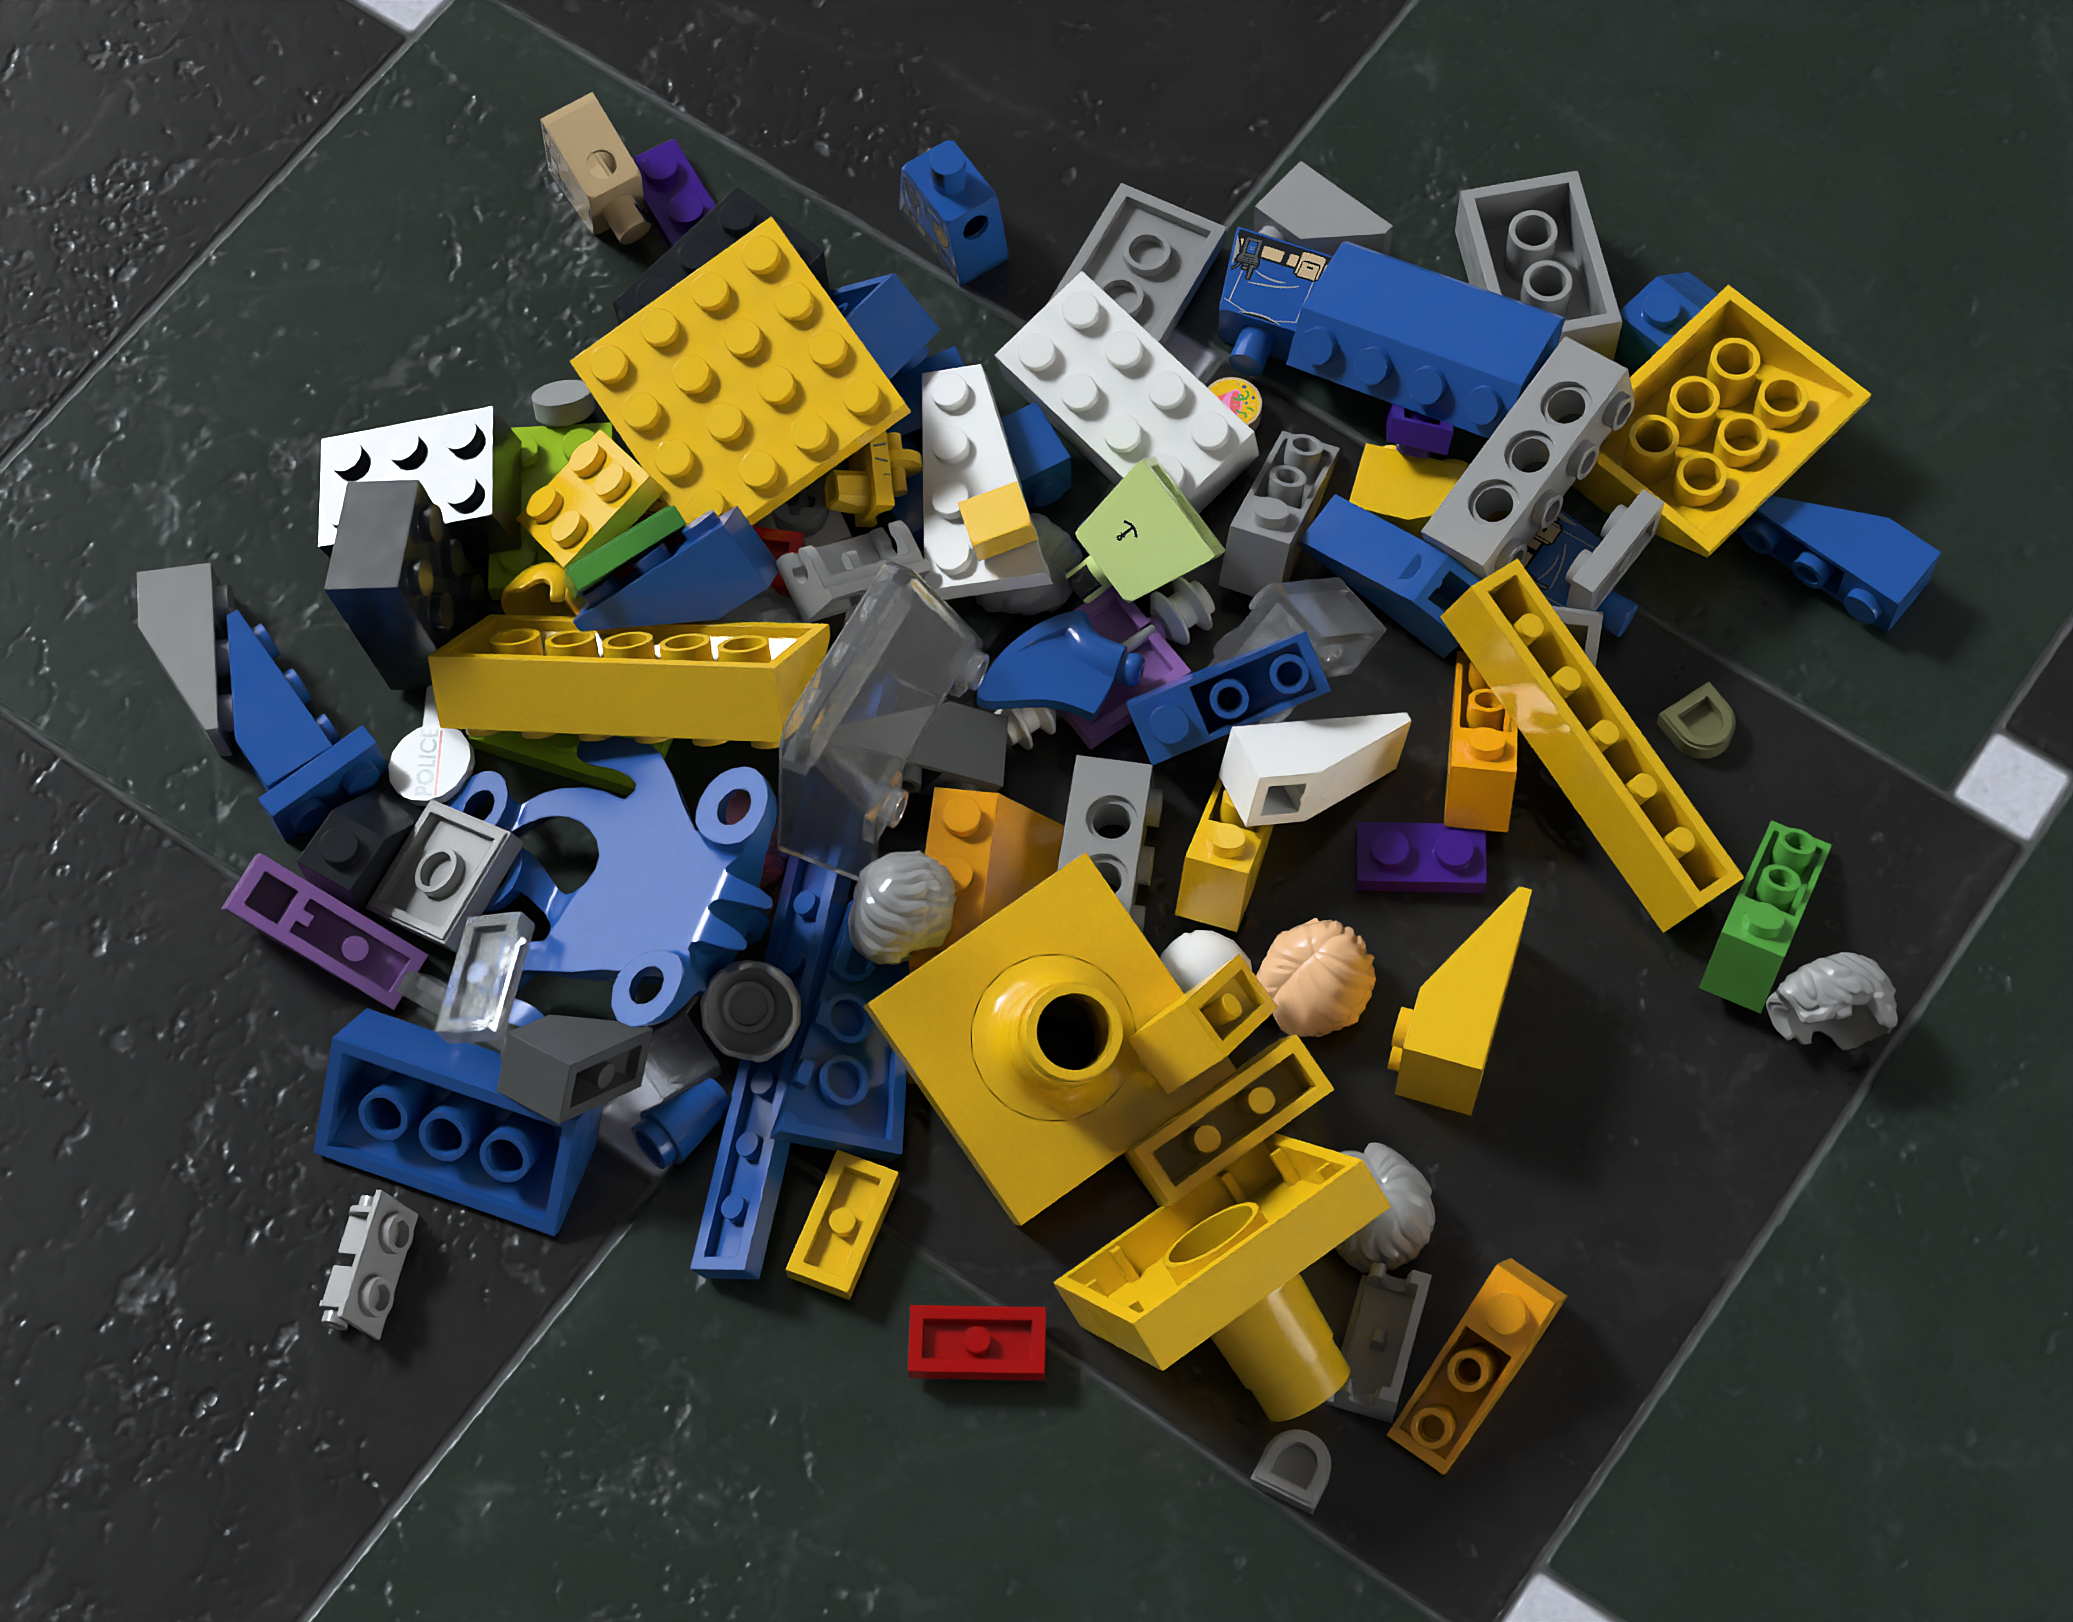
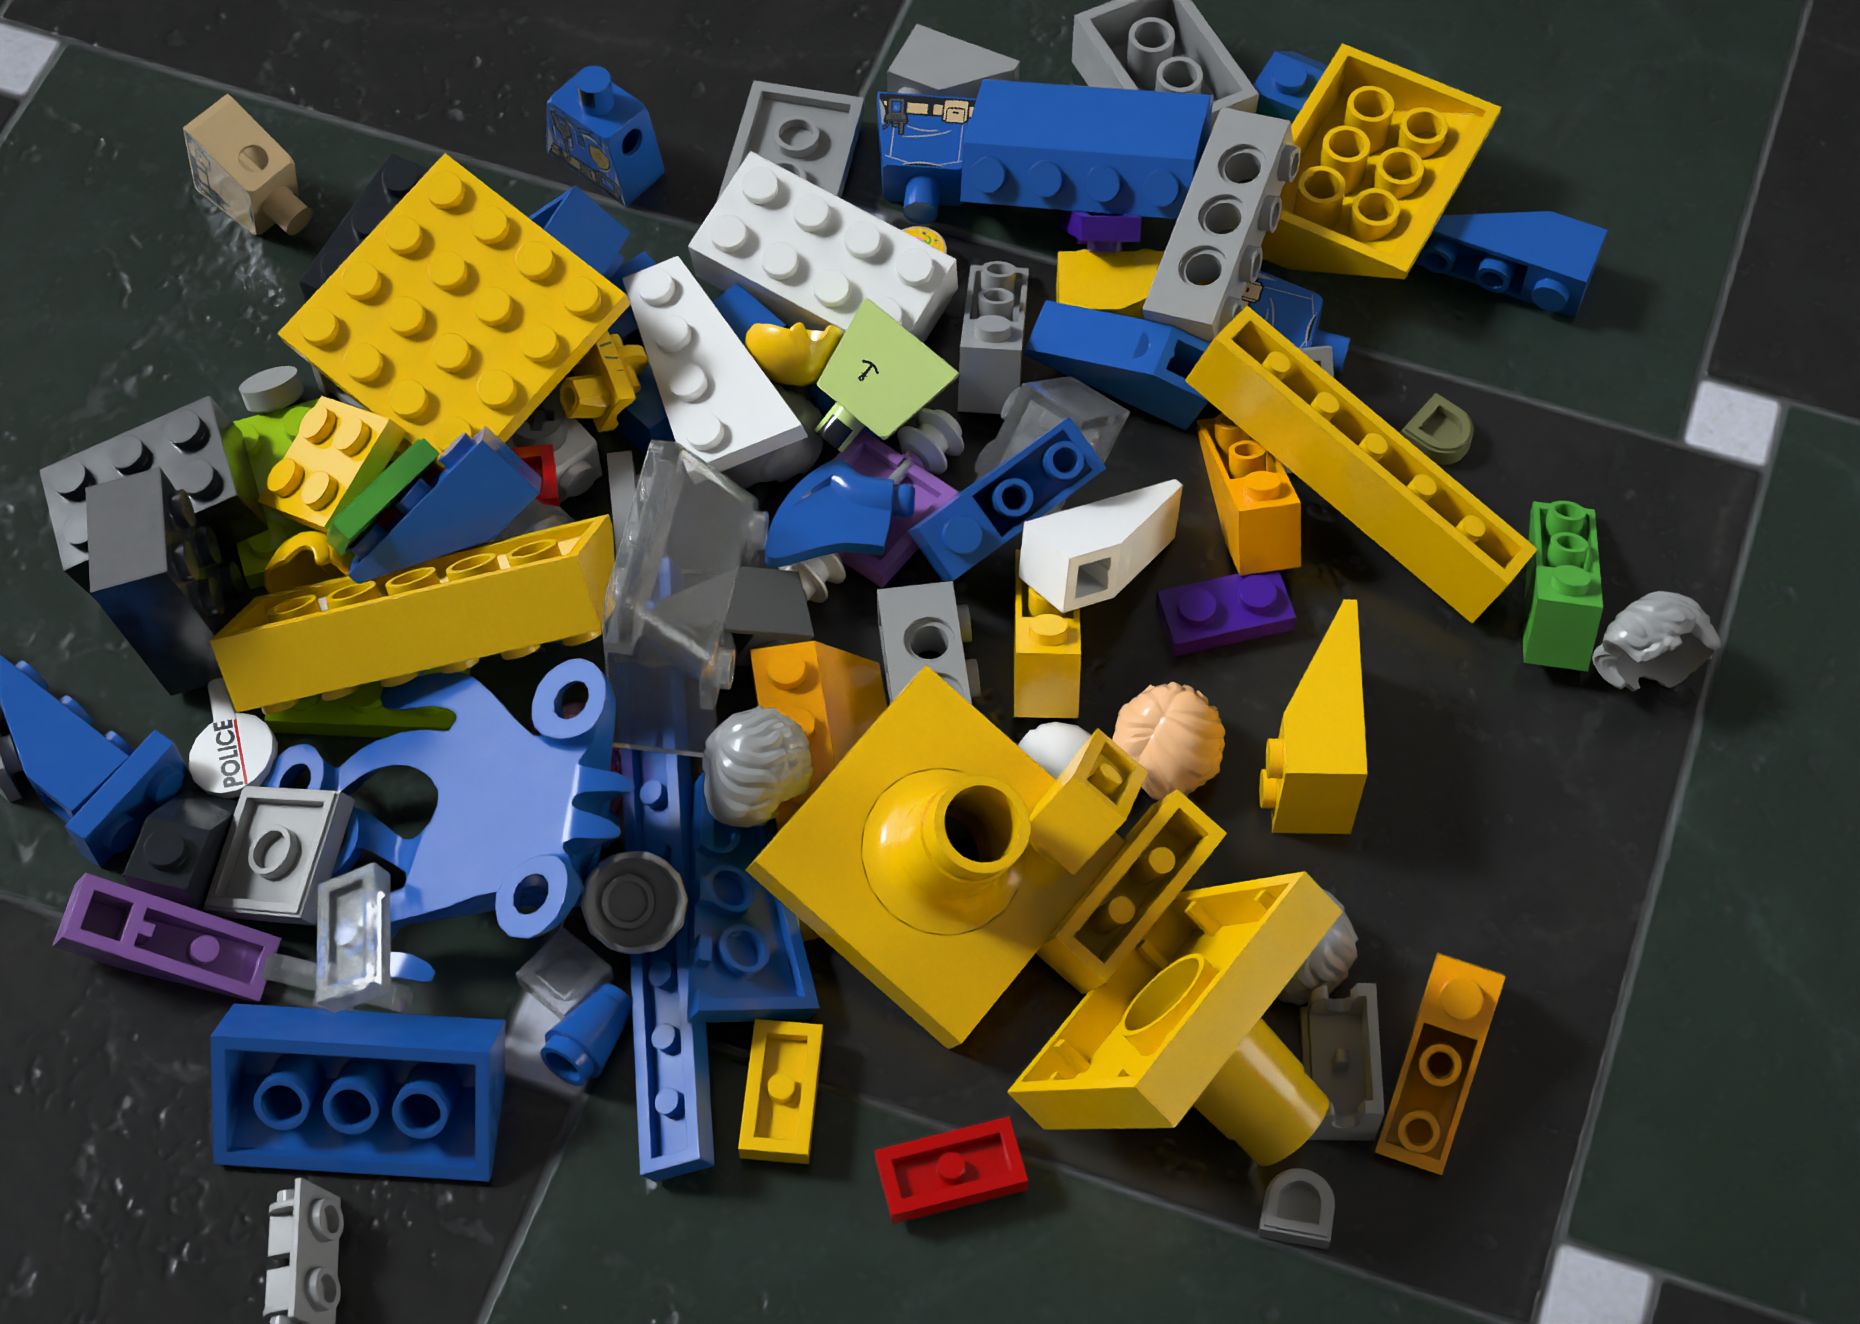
camera: 20 degrees left, 5 degrees down
dark grey slope [497,1014,653,1124] -> none
dark purple plate [632,138,716,249] -> none
light grey hinge [775,520,933,623] -> none
yellow slope [958,481,1038,561] -> none
light grey plate [1565,489,1664,611] -> none
none -> yellow hair [744,322,845,387]

